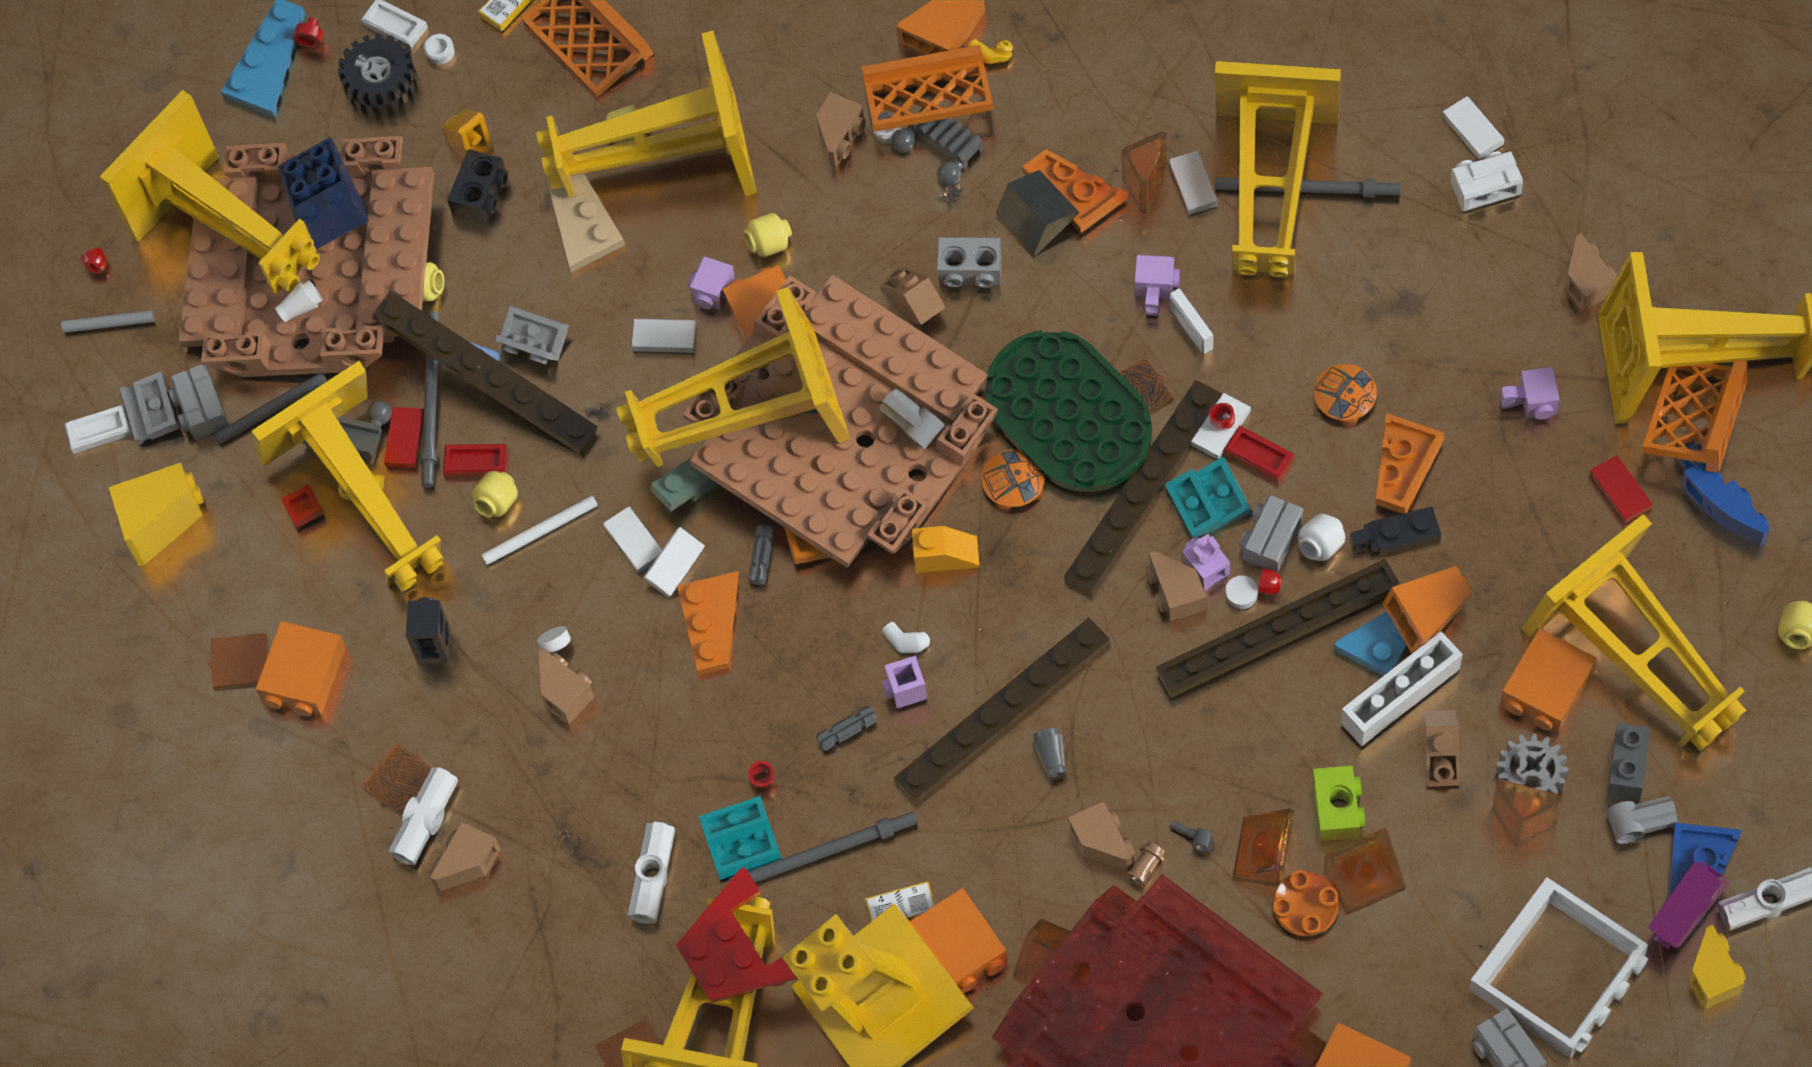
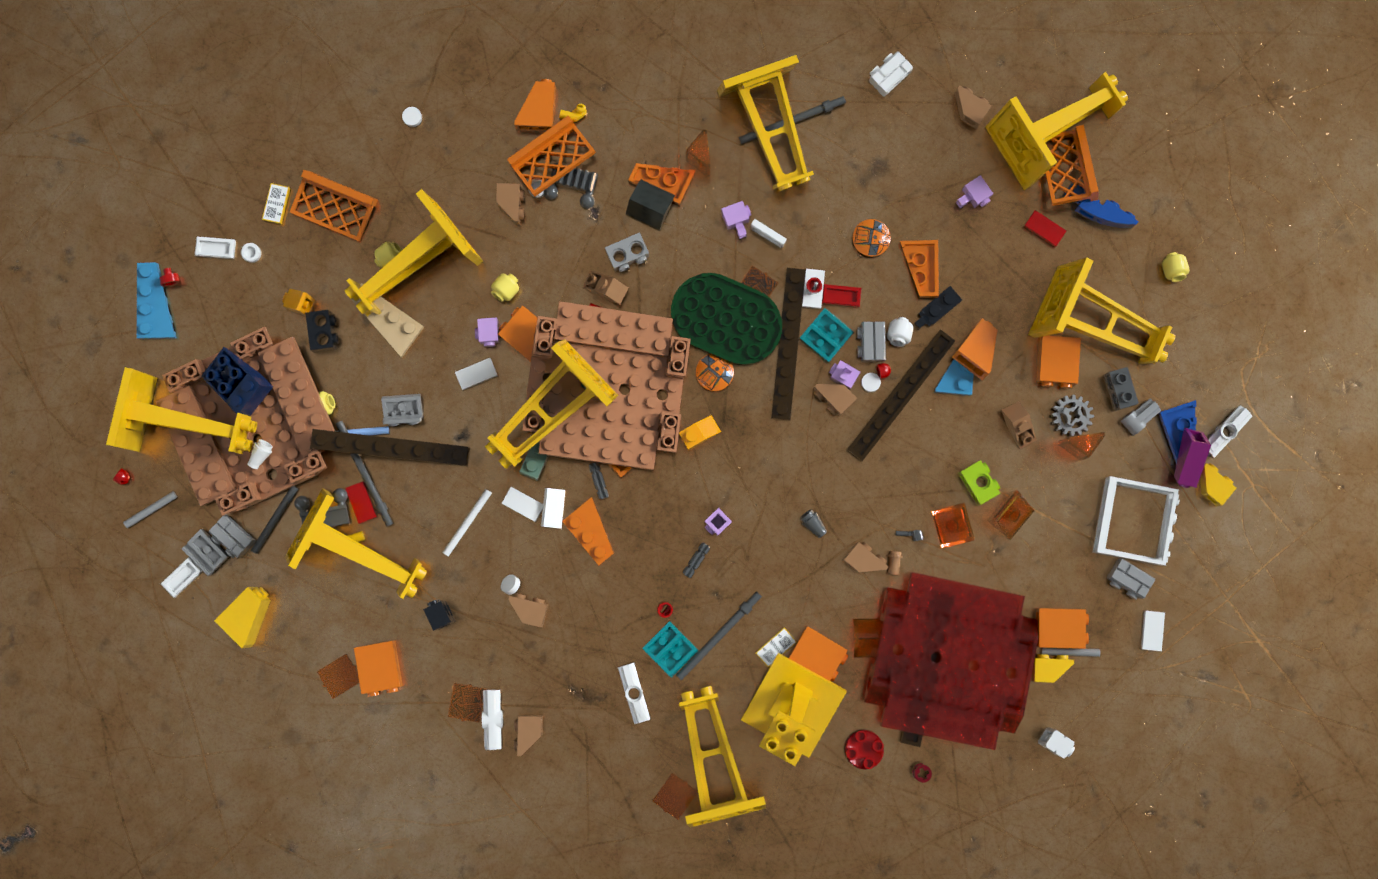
camera: 35 degrees left, 20 degrees up
red plate [281,484,324,528] -> none
black wheel [338,34,417,114] -> none
red tile [443,444,508,477] -> none
light yellow head [471,471,518,517] -> none
red wing [676,866,798,1003] -> none
light grey piece [879,389,945,449] -> none
white arm [882,622,930,654] -> none
dark brown plate [894,617,1110,804] -> none
white tile [1169,150,1218,215] -> none
orange dish [1272,870,1339,936] -> none
white brick [1340,632,1463,746] -> none
white tile [1442,96,1504,160] -> none

